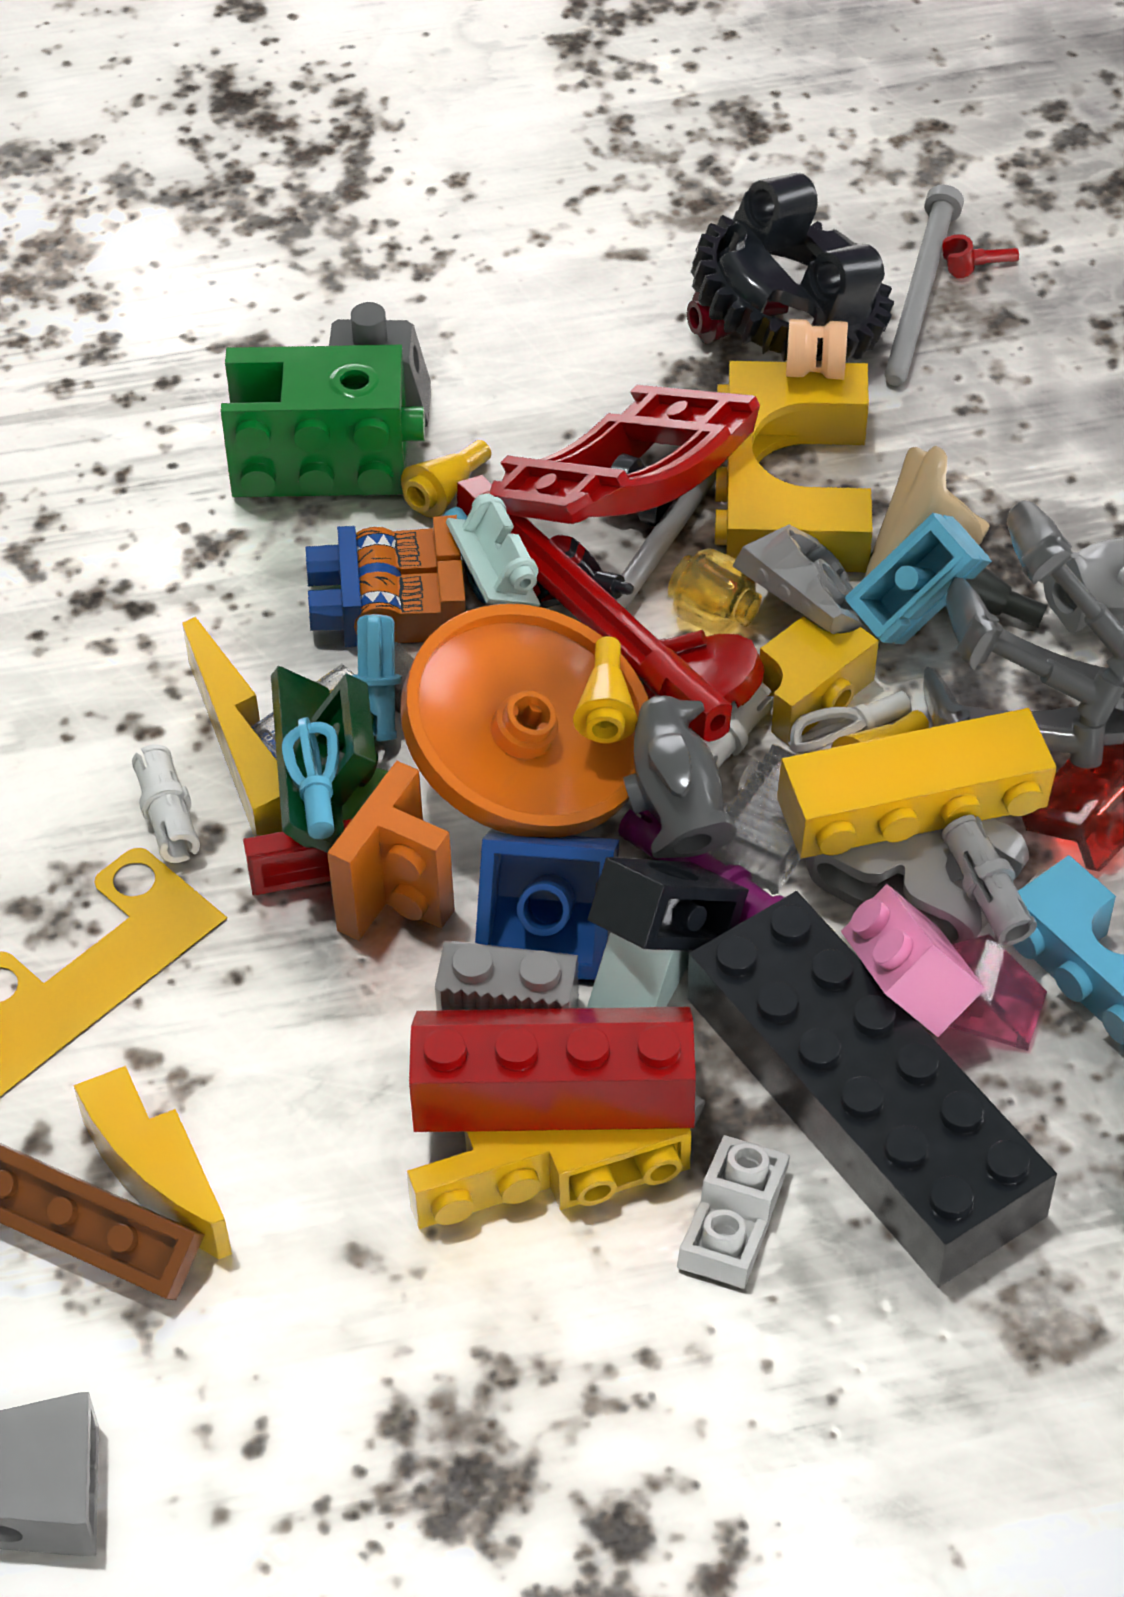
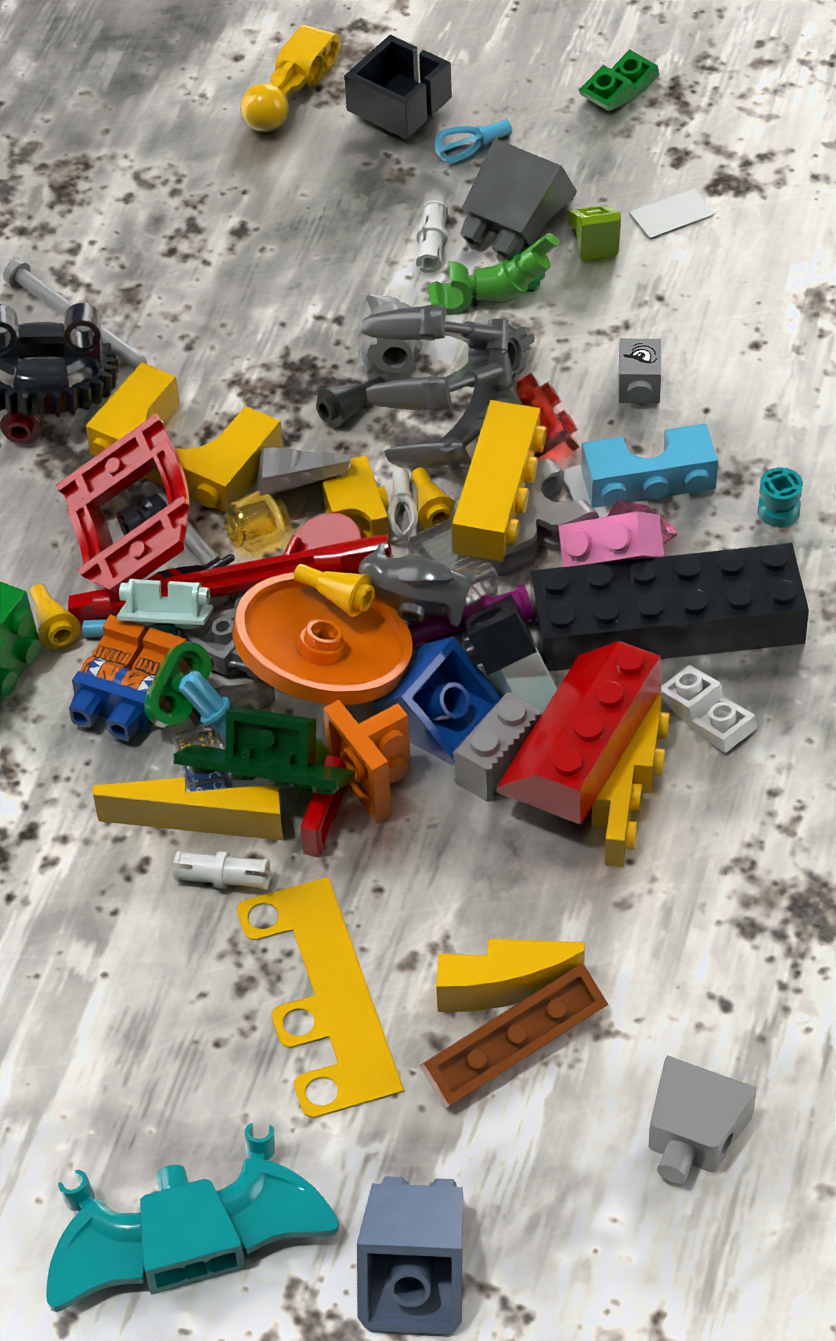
camera: 60 degrees left, 0 degrees up
medium azure piece [282,717,339,839] -> none
light nougat wheel [786,319,848,380] -> none
medium azure brick [844,513,992,644] -> none
tan hat [865,446,990,577] -> none
light grey pin [941,815,1037,946] -> none
red hand [942,234,1019,278] -> none
none -> green plate [144,642,212,728]

